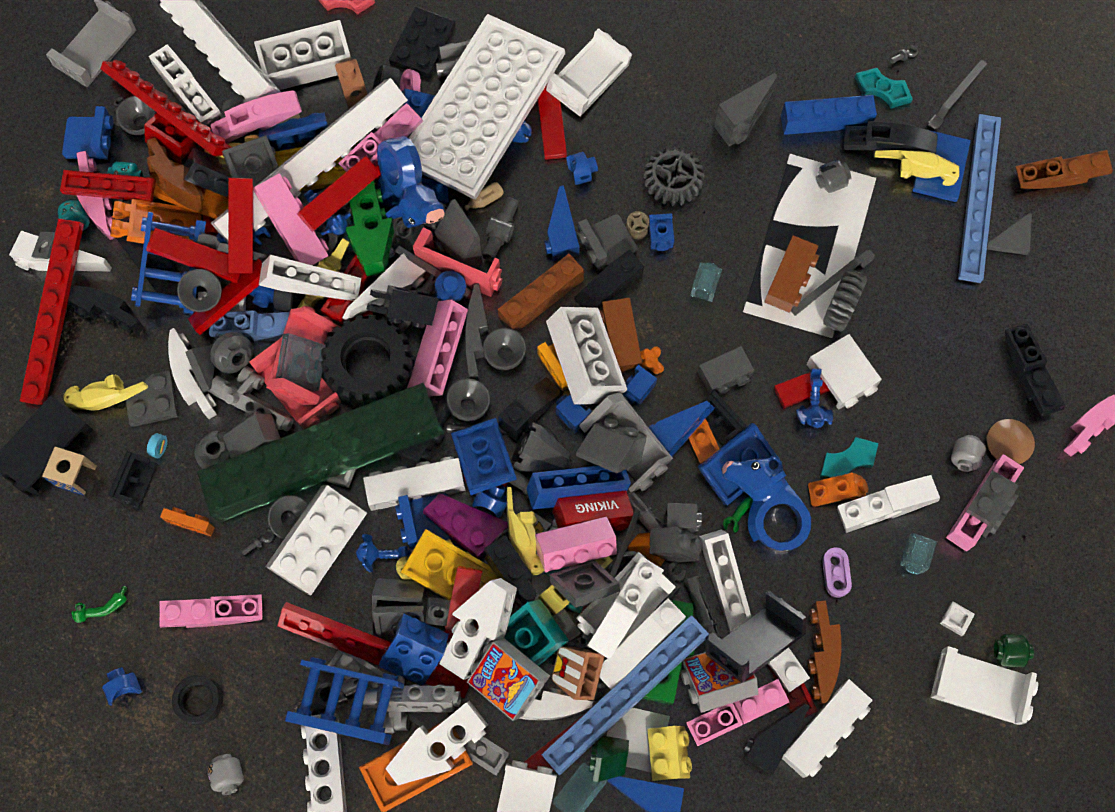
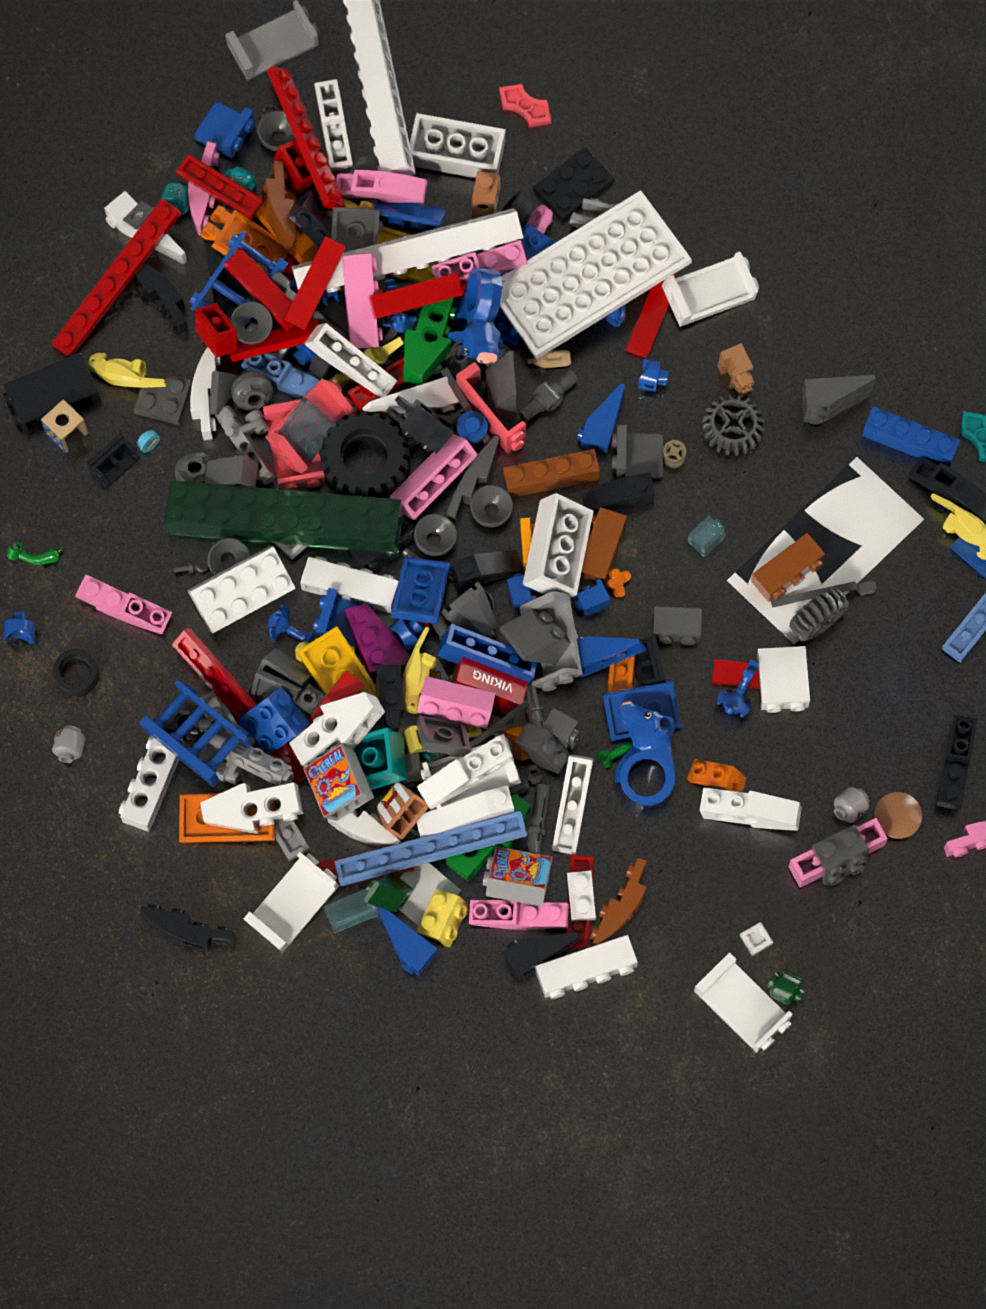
camera: 30 degrees right, 0 degrees up
orange plate [160,507,215,536] -> none
blue brick [648,213,674,251] -> none
panel [705,591,806,683] -> none
dark grey head [816,160,851,193] -> none
teal tile [820,437,879,479] -> none
lavender plate [822,547,852,598] -> none
clear light blue brick [900,533,937,574] -> none
none -> red brick [195,303,237,358]
none -> medium nougat hips [718,343,754,397]

